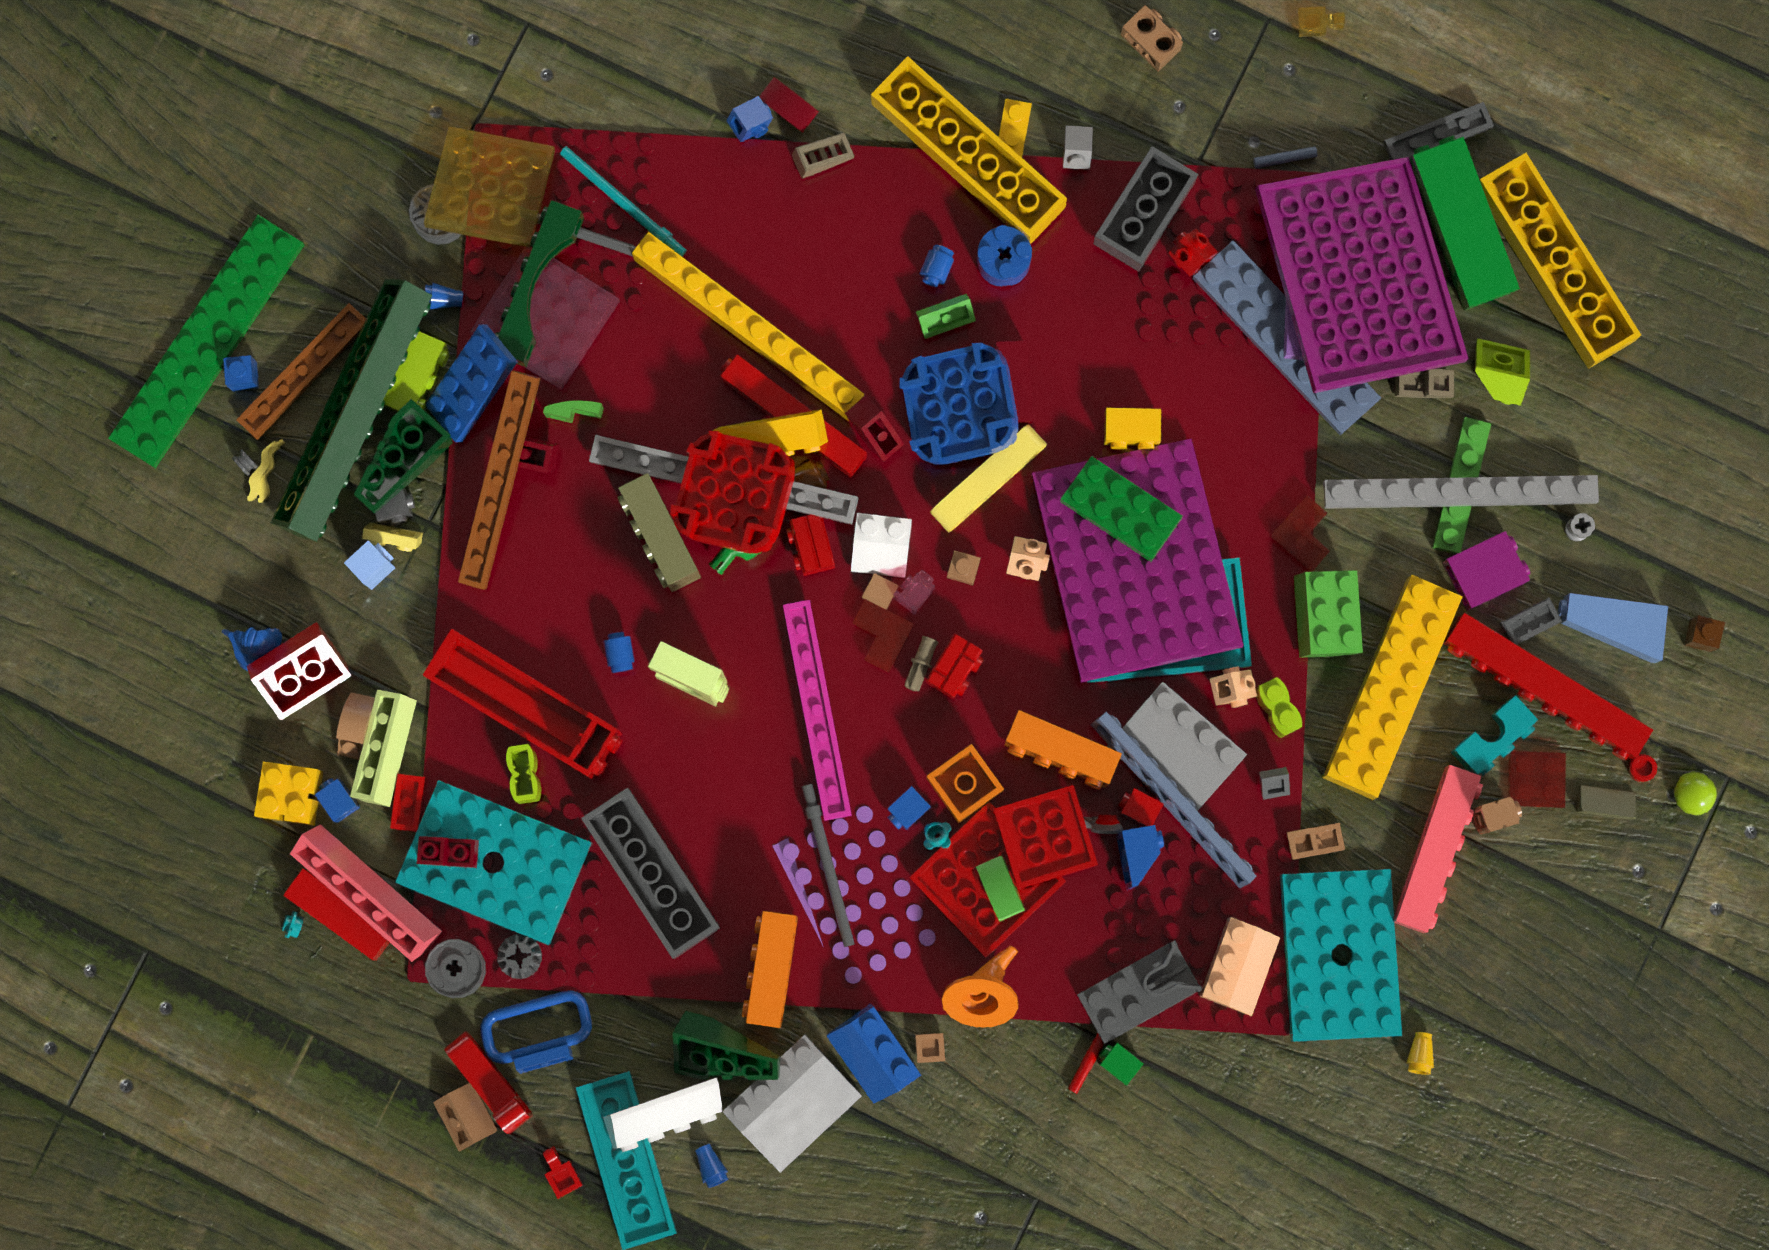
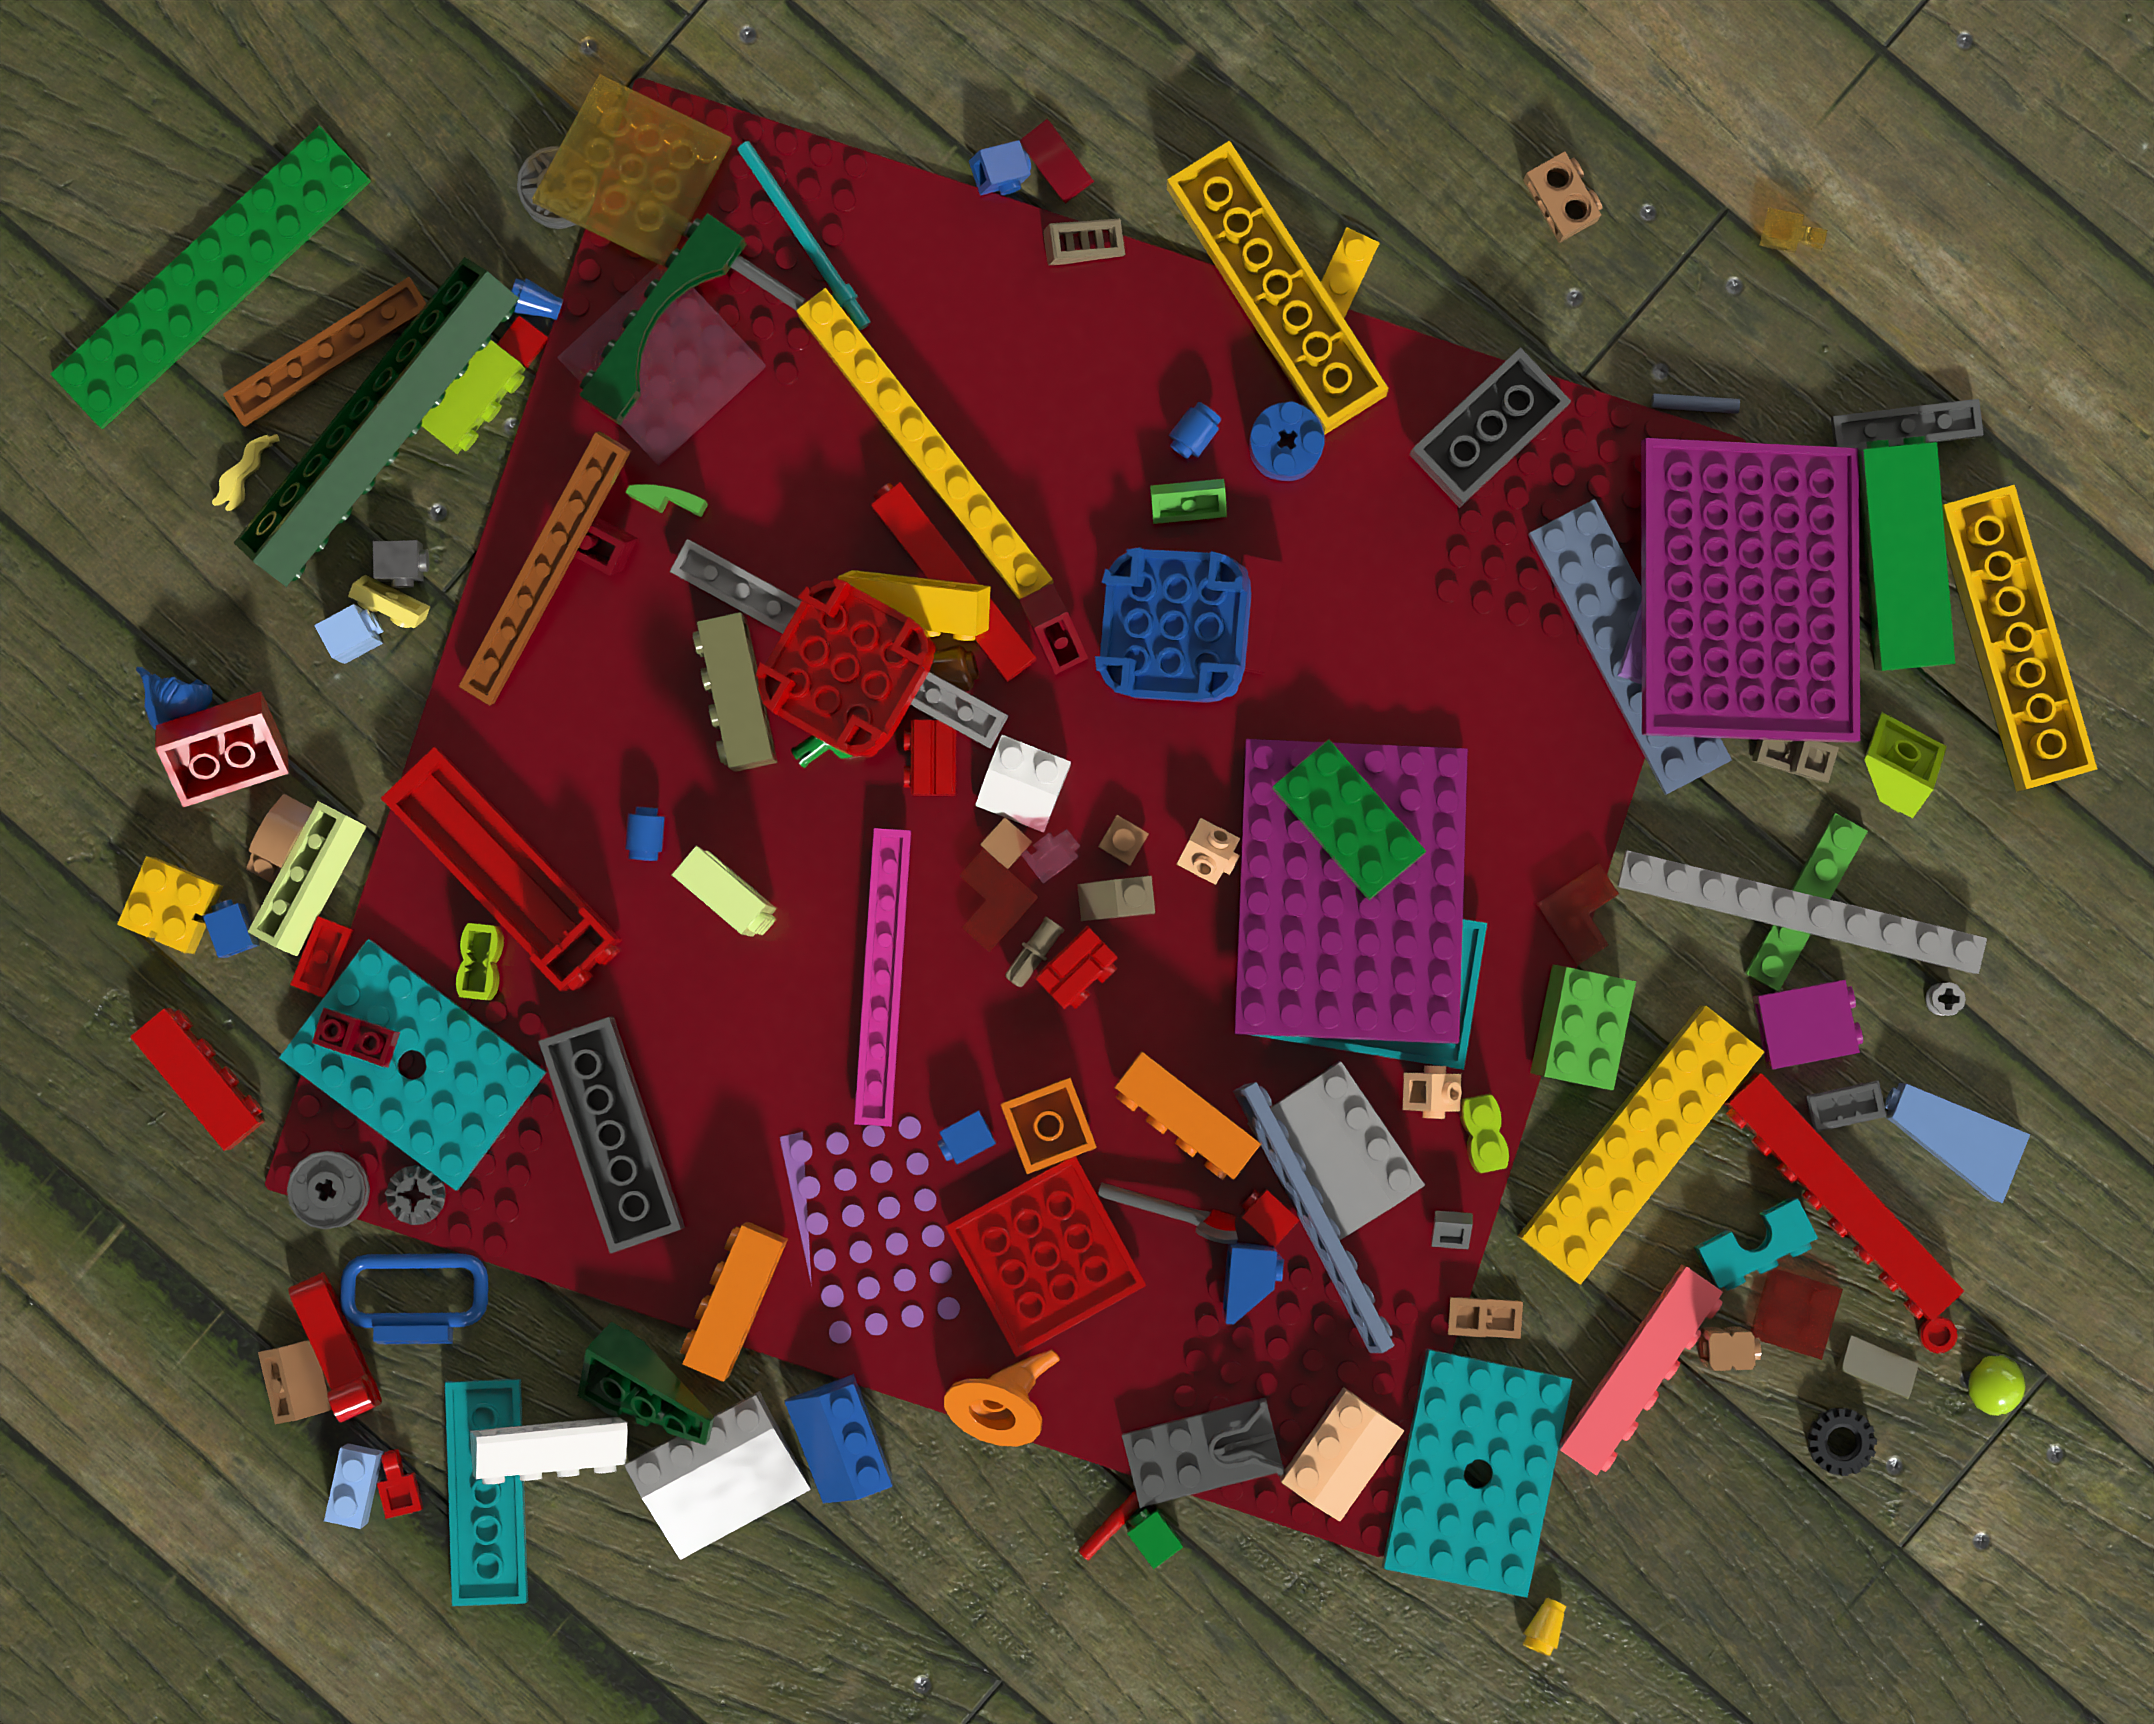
camera: 15 degrees right, 5 degrees up
blue brick [223,355,259,391] -> none
dark grey bush [232,449,258,476] -> none
teal plate [282,911,304,938] -> none
coral brick [290,824,442,962] -> none
dark green wedge [354,399,453,514] -> none
blue plate [426,324,518,442] -> none
blue cone [695,1144,728,1188] -> none
dark grey bar [802,784,855,947] -> none
medium nougat plate [916,1033,945,1063] -> none
teal plate [924,822,951,850] -> none
light yellow beam [930,424,1047,533] -> none
bright green slope [976,856,1025,921] -> none
red plate [994,785,1098,890] -> none
light grey brick [1063,126,1093,170] -> none
yellow brick [1104,408,1161,450] -> none
red brick [1168,228,1218,277] -> none
reddish brown brick [1684,615,1725,652] -> none
none -> light blue brick [324,1444,384,1529]
none -> red tile [497,316,549,368]
none -> dark tan slope [1077,876,1155,921]
none -> black tyre [1807,1407,1877,1476]

